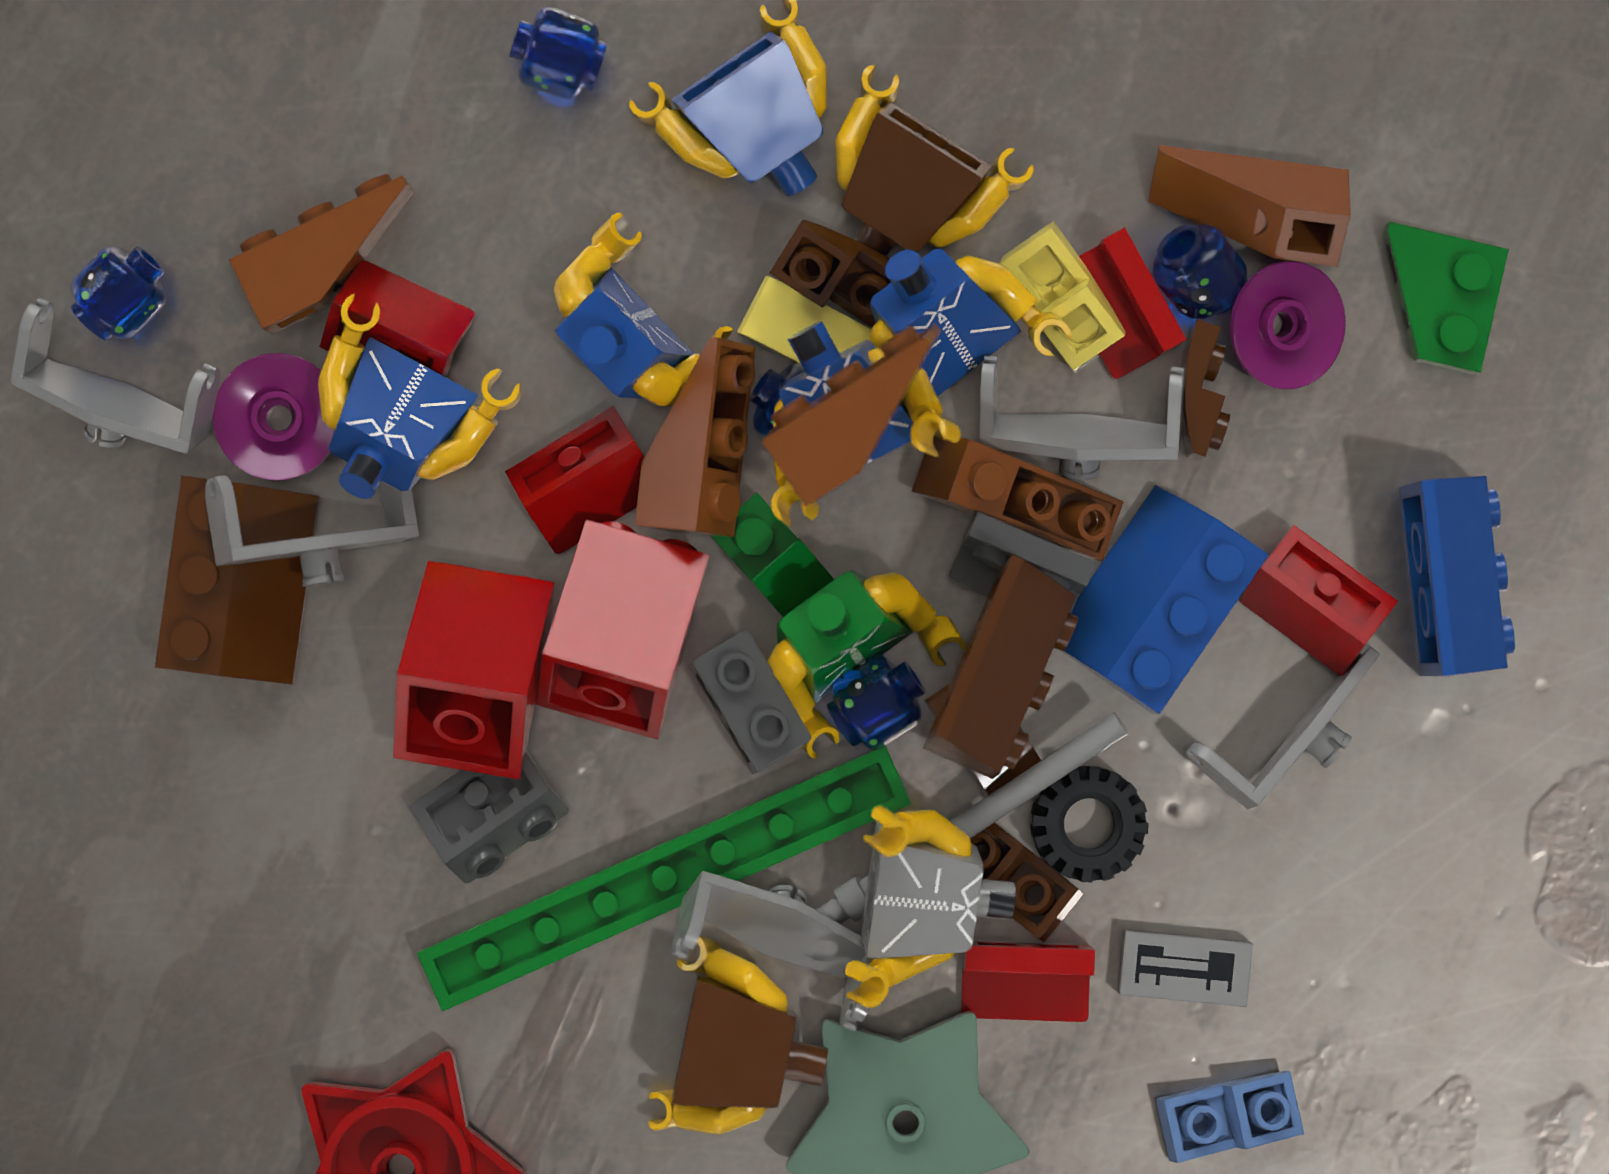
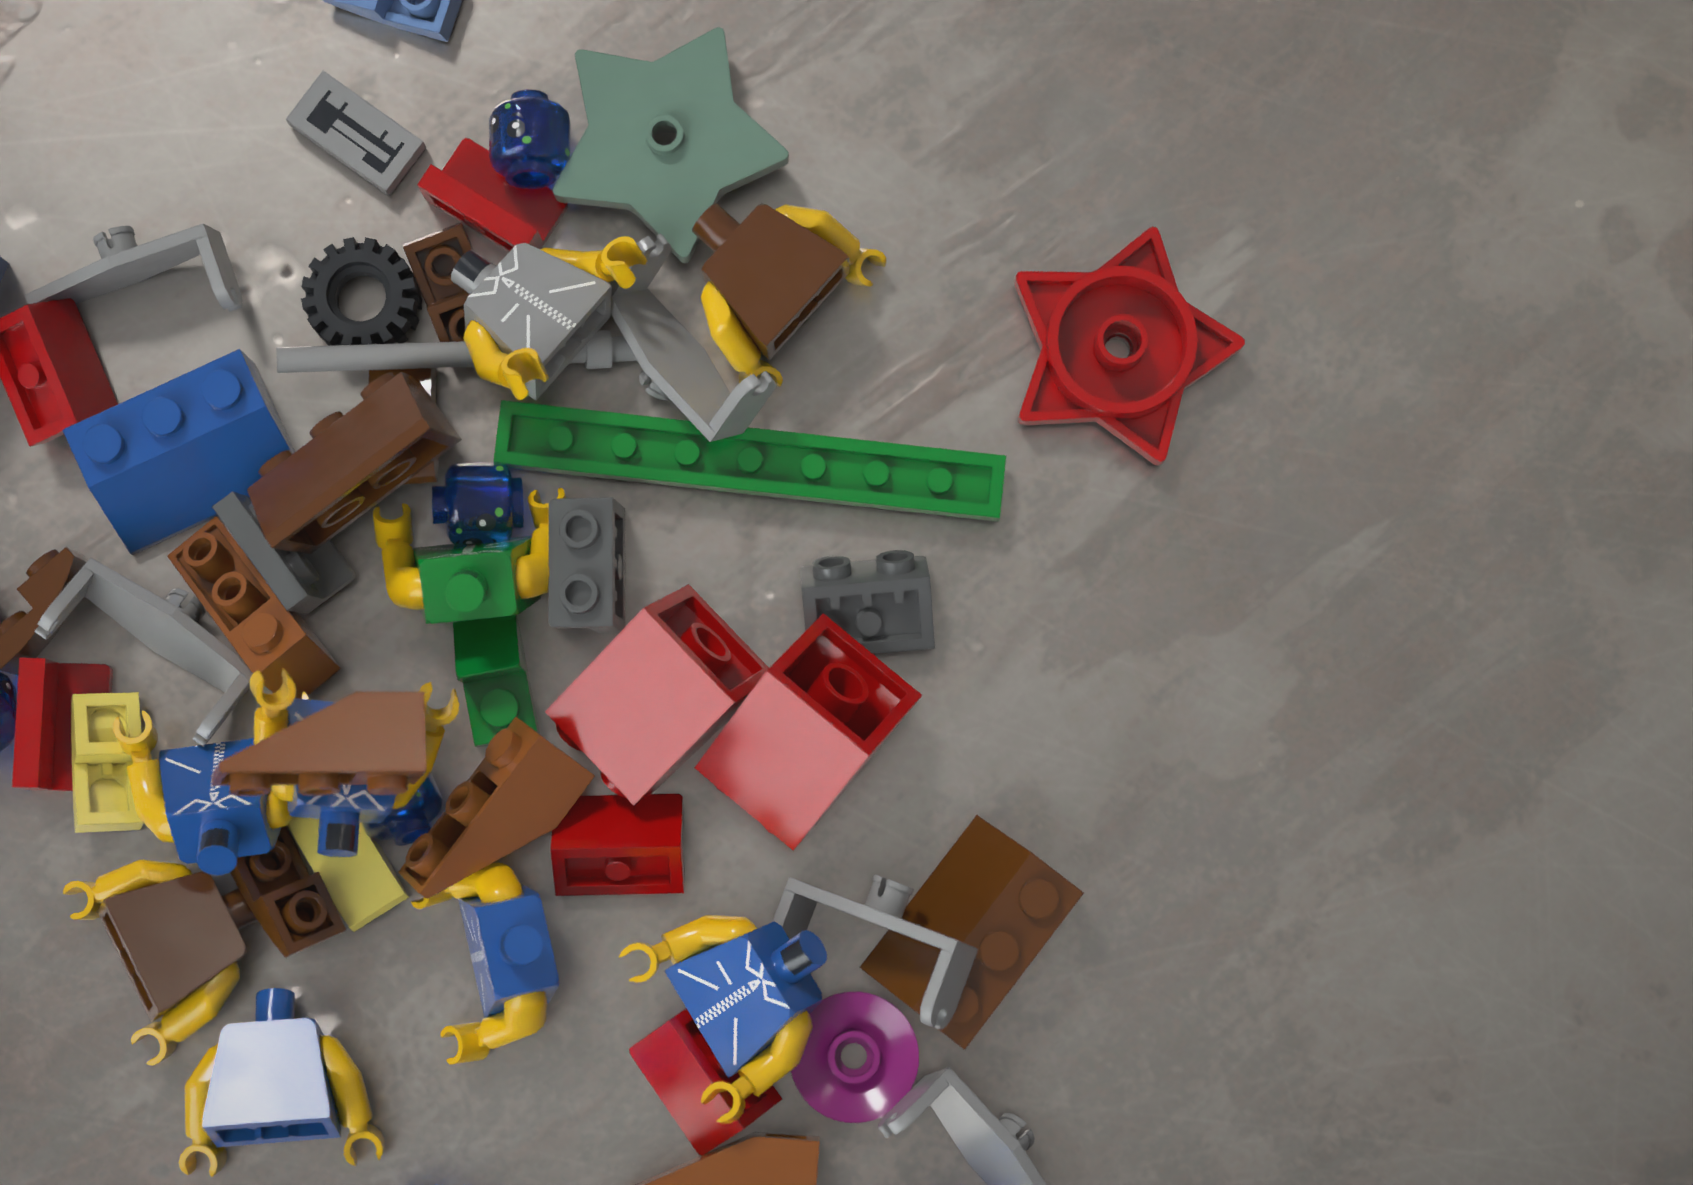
camera: 150 degrees left, 5 degrees down
none -> clear blue head [489,89,571,189]

